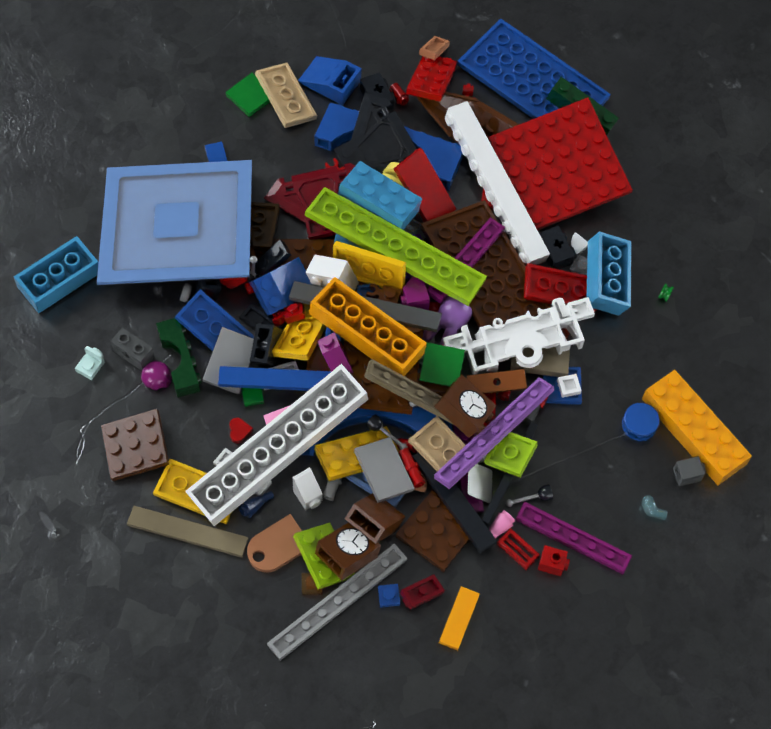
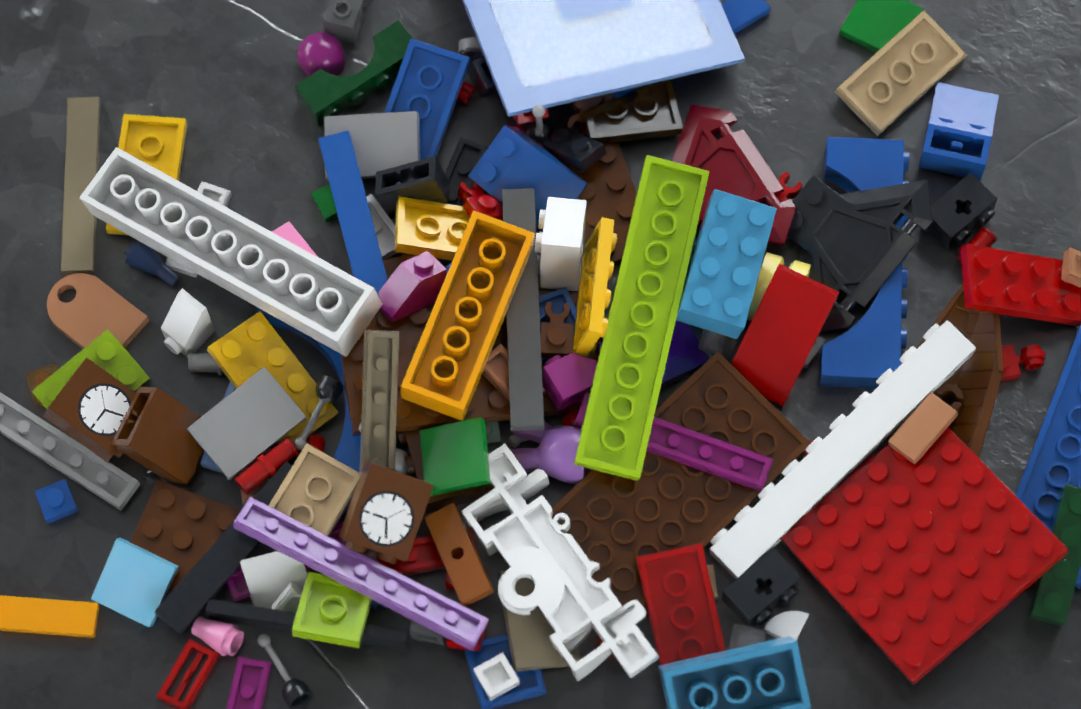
camera: 80 degrees right, 5 degrees up
plate [101,409,170,481] -> none
red tile [229,417,253,444] -> none
dark red plate [400,574,445,610] -> none
none -> medium azure tile [91,538,179,628]
none -> white tile [271,582,303,613]
none -> nougat tile [888,393,958,464]

